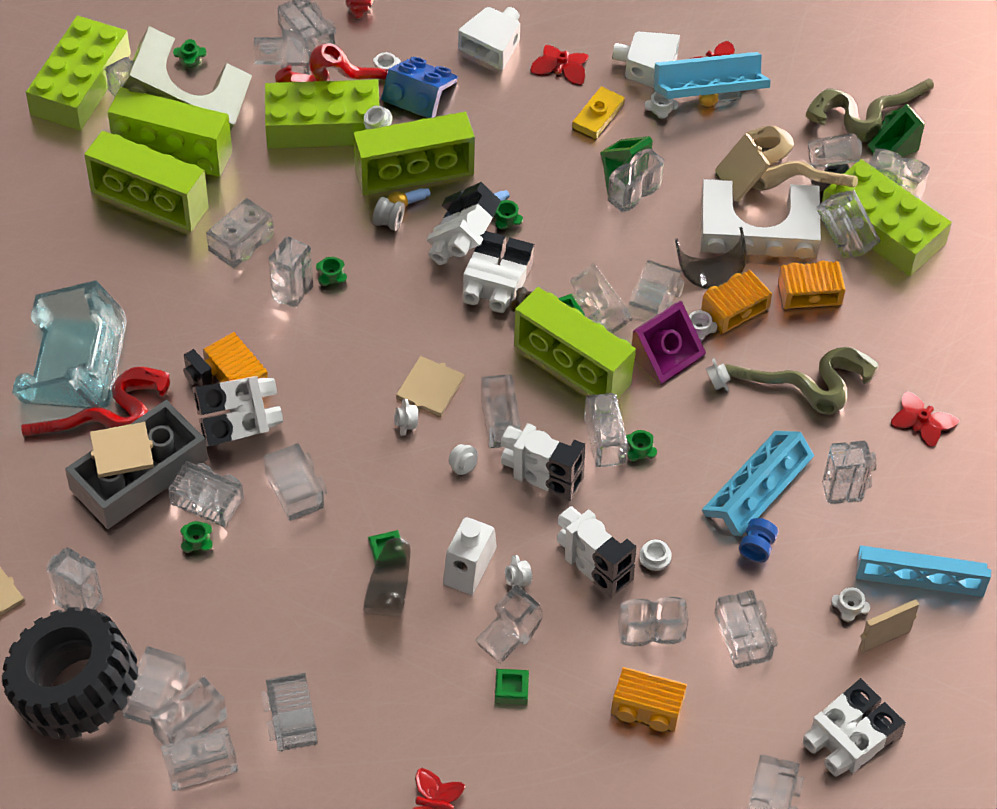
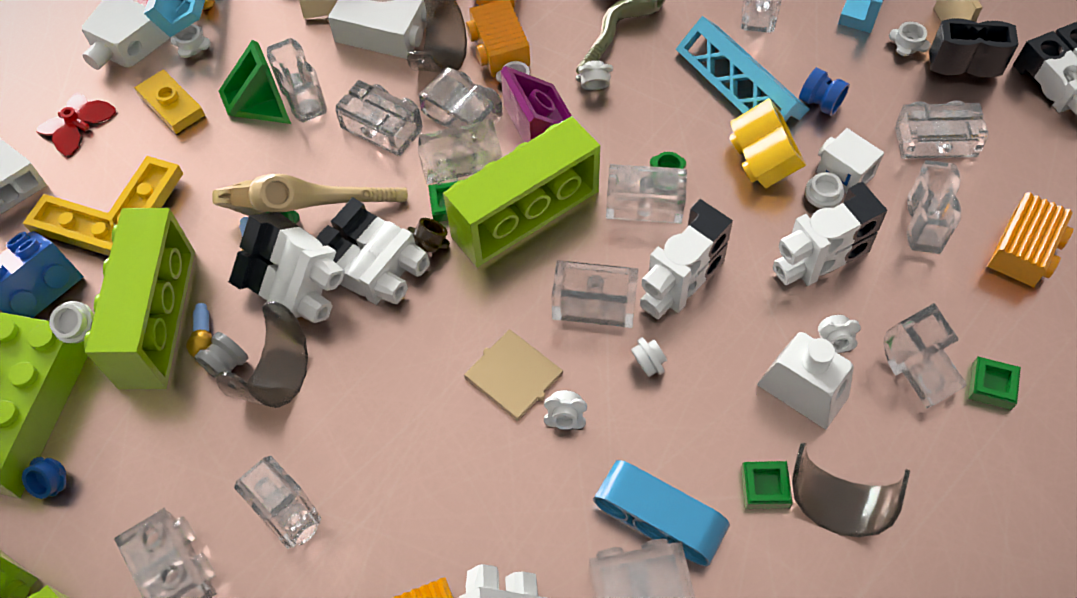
camera: 70 degrees left, 5 degrees up
green plate [316,257,347,286] -> none
none -> blue plate [22,456,66,499]
none -> yellow plate [23,156,183,256]
none -> tan animal [212,174,408,216]
none -> clear smoke piece [216,301,308,408]
none -> clear brick [335,80,423,156]
none -> dark azure beam [593,460,730,566]
none -> yellow brick [730,98,806,188]
none -> white brick [816,128,884,194]
none -> black brick [929,18,1019,77]

